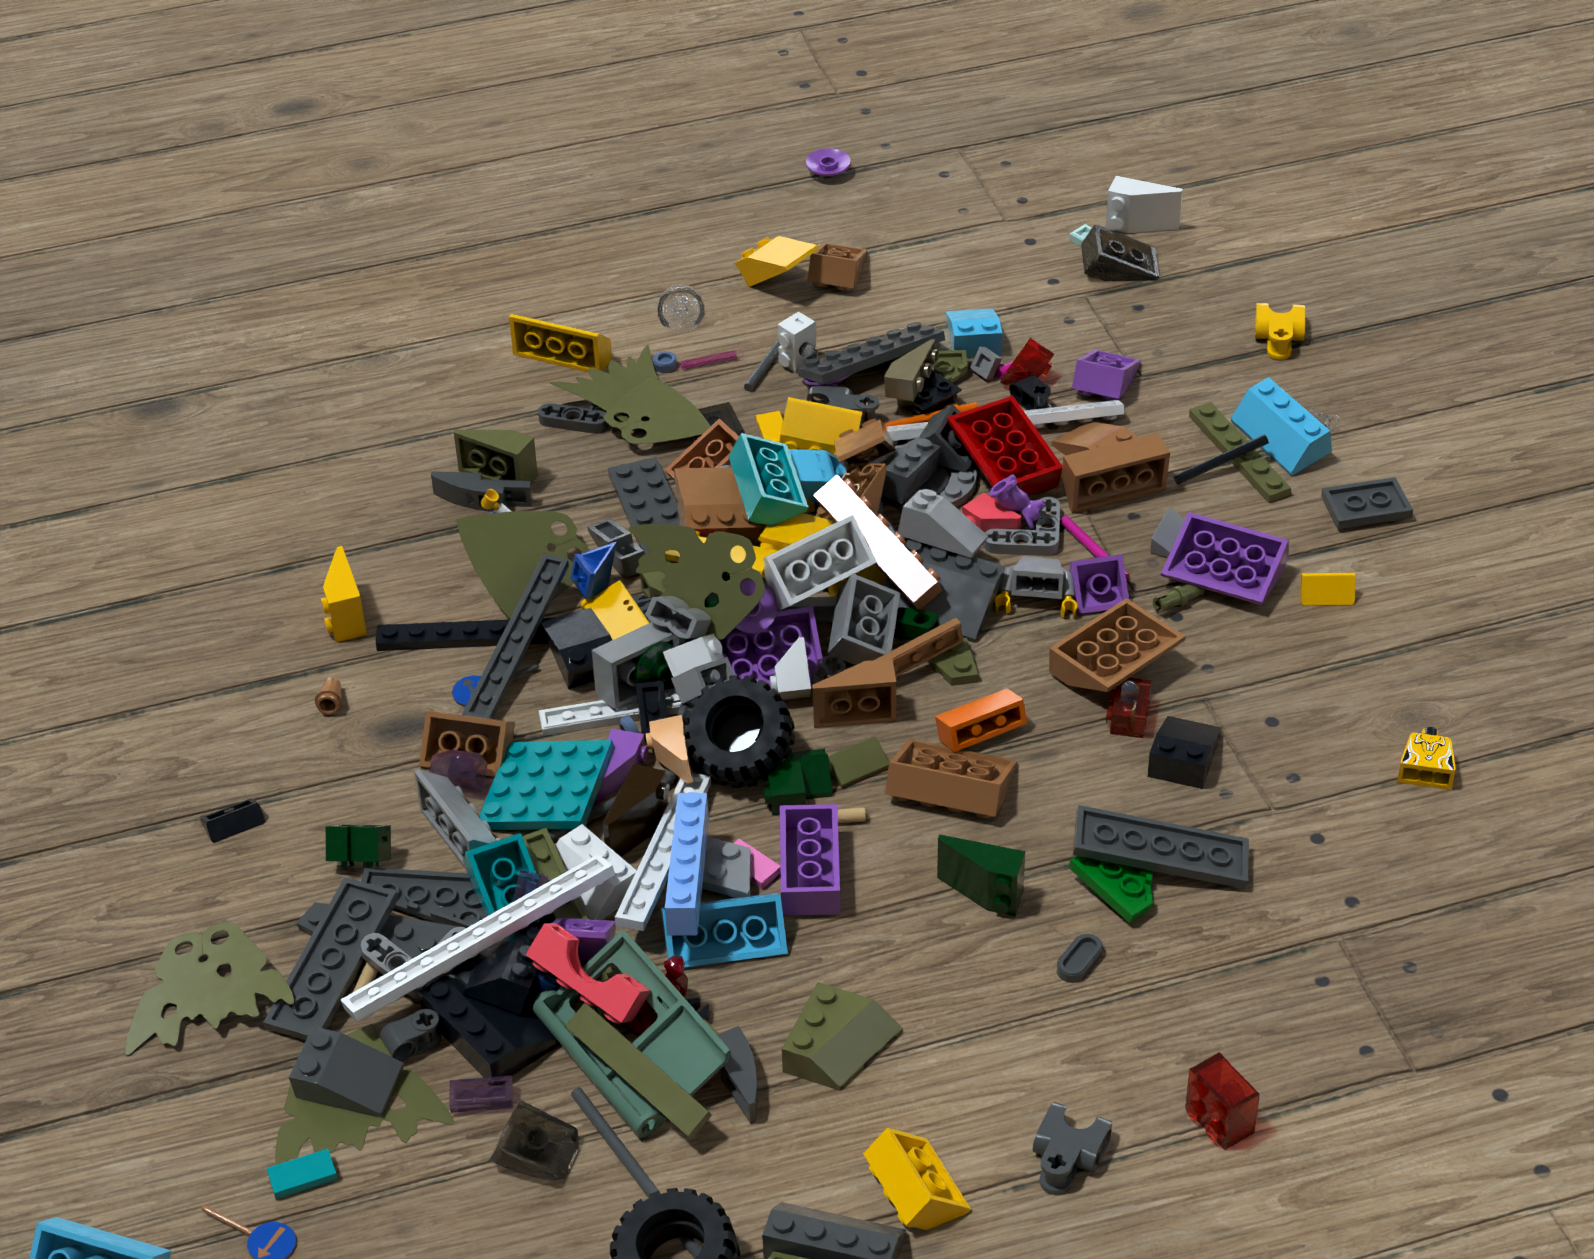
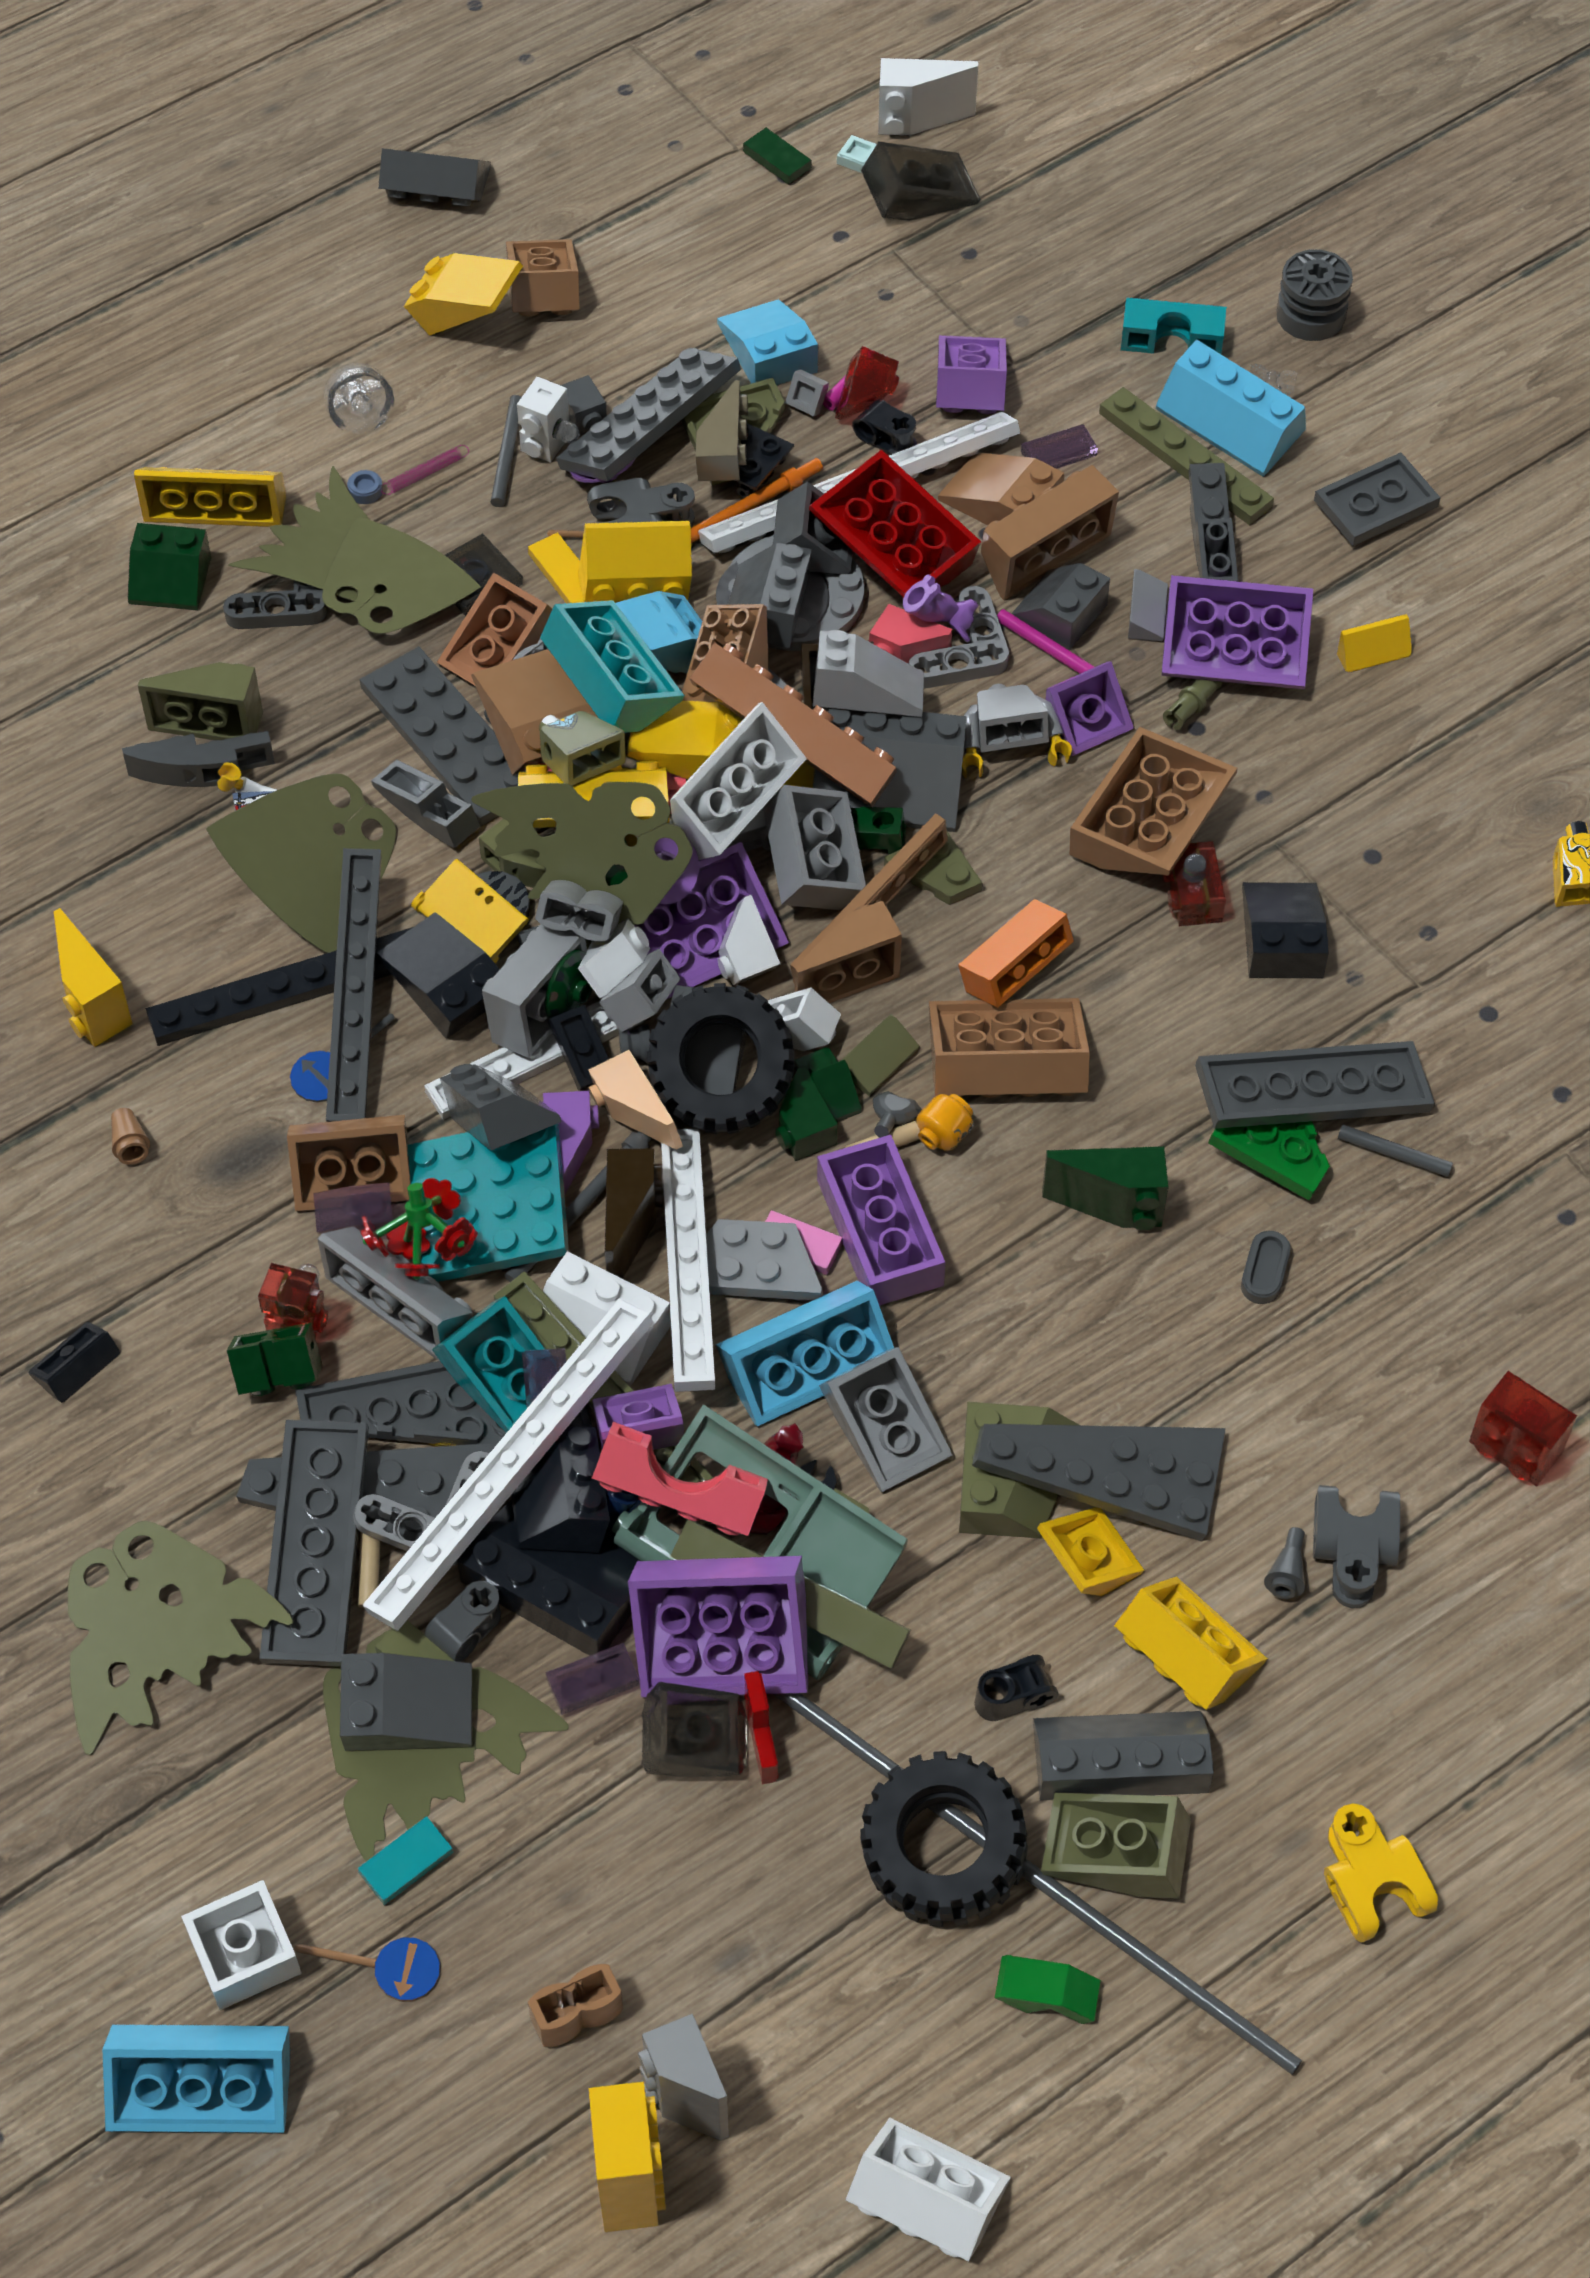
camera: 20 degrees left, 15 degrees up
blue slope [571,541,617,599] -> none
sand blue tile [618,715,639,733] -> none
light blue brick [665,792,709,936] -> none
dark grey slope [717,1026,758,1124] -> none
medium lavender dish [806,148,850,176] -> none
clear smoke piece [811,652,846,688] -> none
medium nougat slope [834,419,896,468] -> none
black bar [1174,434,1269,485] -> none
yellow piece [1255,303,1305,360] -> none
none -> dark green slope [128,523,211,611]
none -> white brick [181,1880,302,2010]
none -> clear red piece [258,1263,328,1338]
none -> red plant [360,1178,478,1280]
none -> dark grey slope [378,148,491,206]
none -> dark grey slope [440,1064,562,1150]
none -> olive torso [539,711,625,786]
none -> dark grey brick [560,375,607,437]
none -> medium lavender slope [628,1556,808,1697]
none -> dark green tile [743,127,812,185]
none -> red tile [744,1671,778,1785]
none -> white slope [768,987,841,1051]
none -> light grey slope [819,1347,953,1492]
none -> dark grey rock [873,1091,922,1138]
none -> light orange head [916,1094,973,1151]
none -> dark grey wing [972,1424,1226,1541]
none -> black piece [974,1655,1059,1721]
none -> dark grey slope [1012,563,1110,650]
none -> clear purple tile [1021,424,1098,469]
none -> yellow slope [1037,1507,1144,1596]
none -> teal arch [1120,297,1227,355]
none -> dark grey slope [1188,463,1238,582]
none -> dark grey cone [1264,1527,1305,1599]
none -> dark grey wheel [1276,250,1353,341]
none -> dark grey bar [1338,1125,1453,1177]

